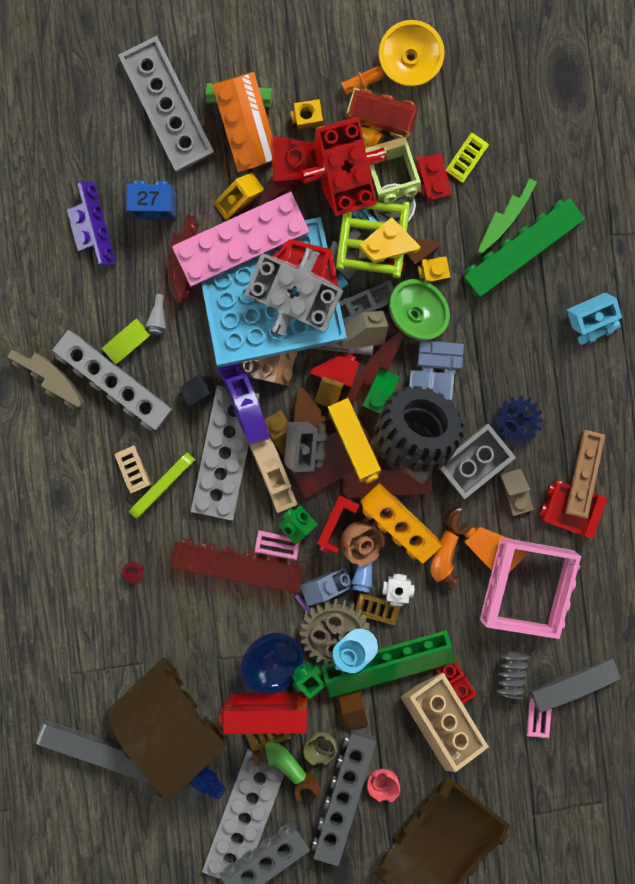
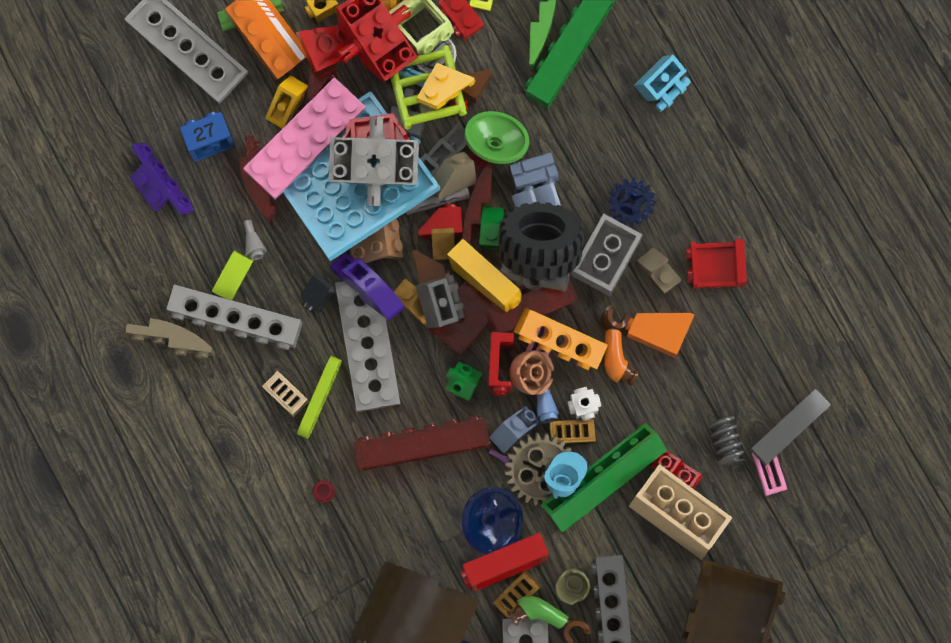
camera: 20 degrees left, 10 degrees down
tan slope [250,437,297,513] -> none
bright pink tile [254,530,300,560] -> none
green brick [291,662,326,700] -> none
reddish brown slope [338,690,368,730] -> none
coral hair [366,769,400,802] -> none
yellow bracket [418,256,450,283] -> none
bright pink window [480,537,581,639] -> none
medium nougat tile [565,430,605,519] -> none

